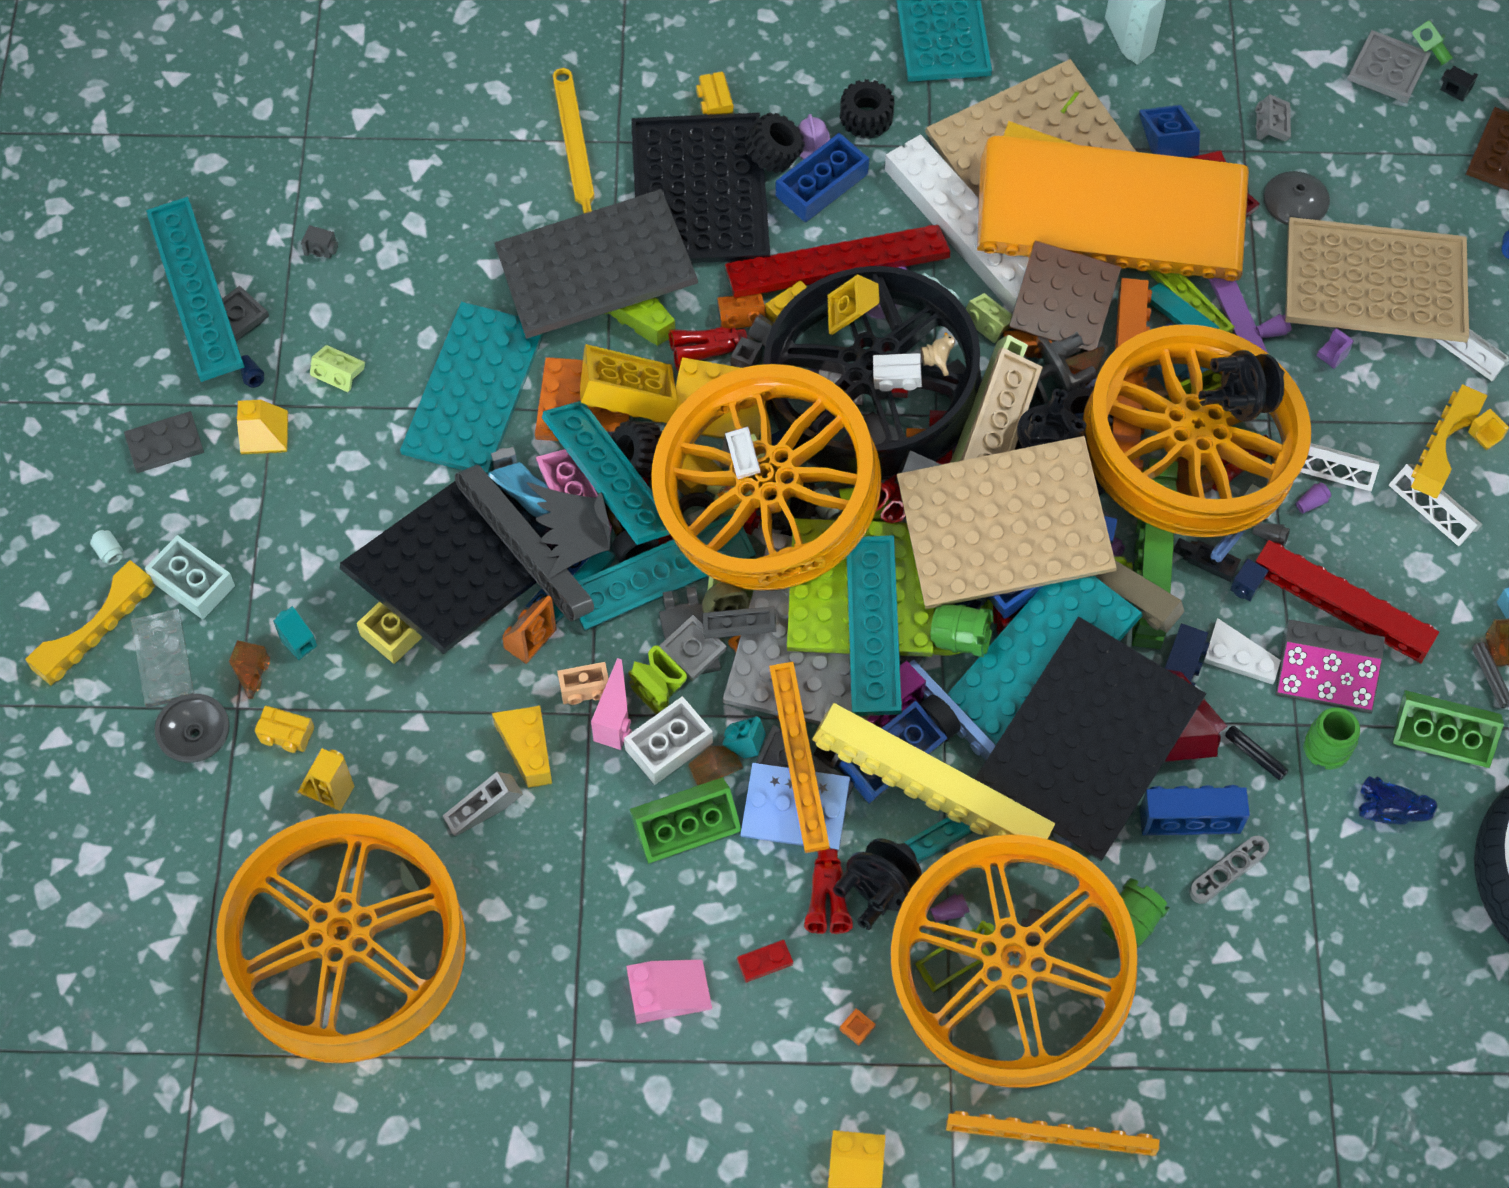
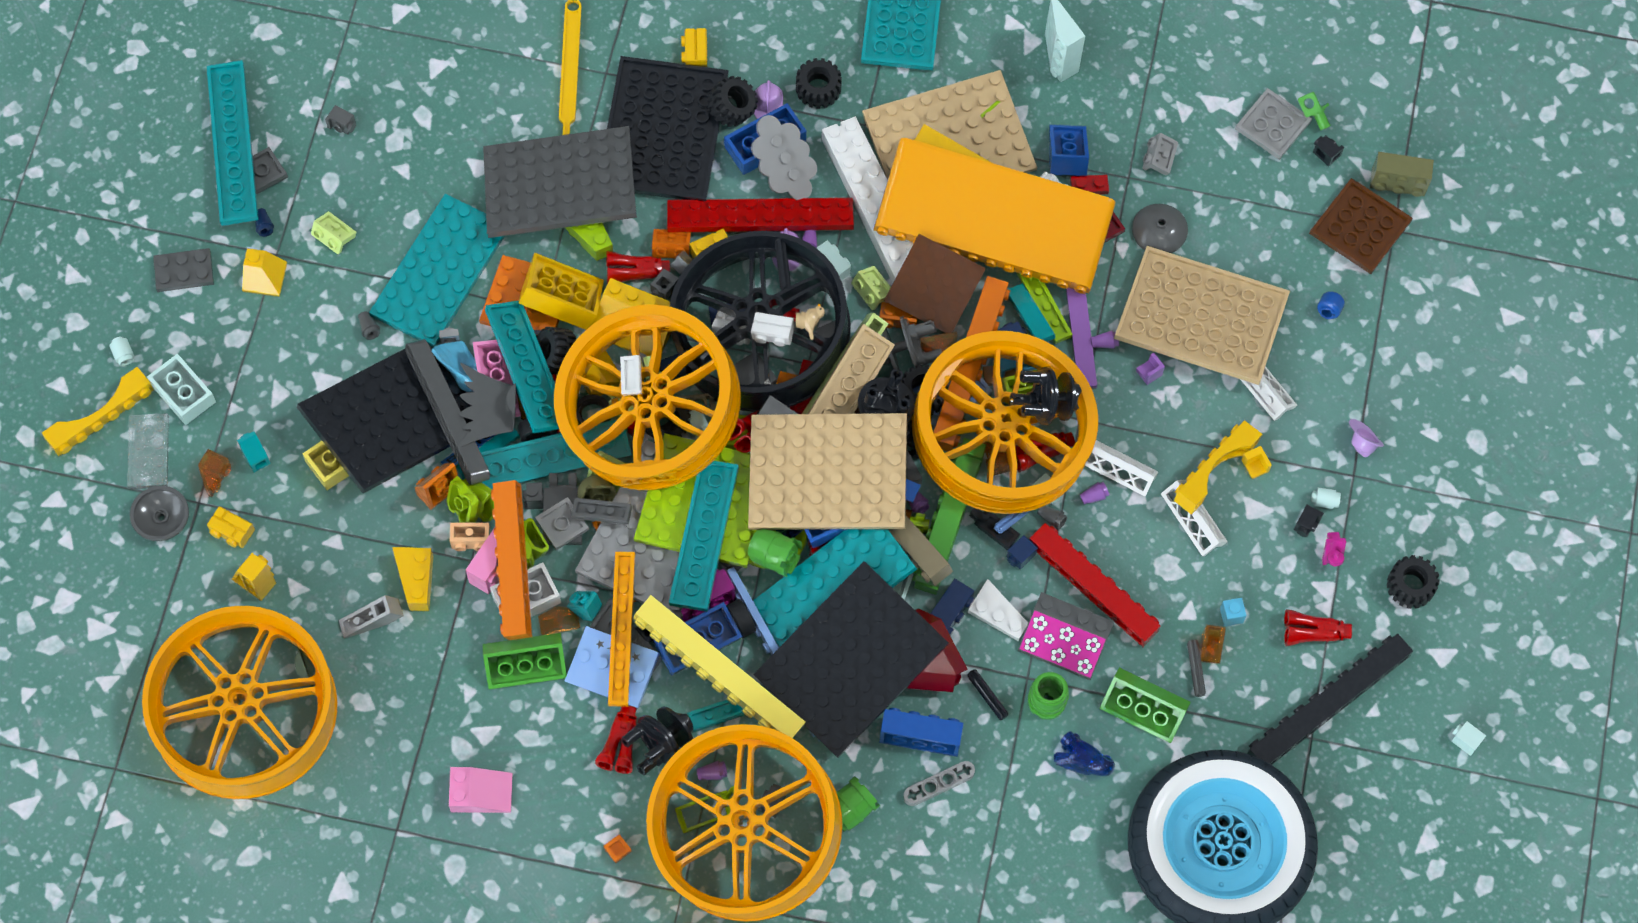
camera: 10 degrees right, 5 degrees up
red plate [737,939,793,983] -> none
yellow slope [828,274,879,335] -> none
none -> dark grey cone [358,311,380,340]
none -> lime piece [446,476,494,523]
none -> orange brick [491,480,532,640]
none -> dark grey brick [523,482,543,510]
none -> light grey plate [751,115,817,200]

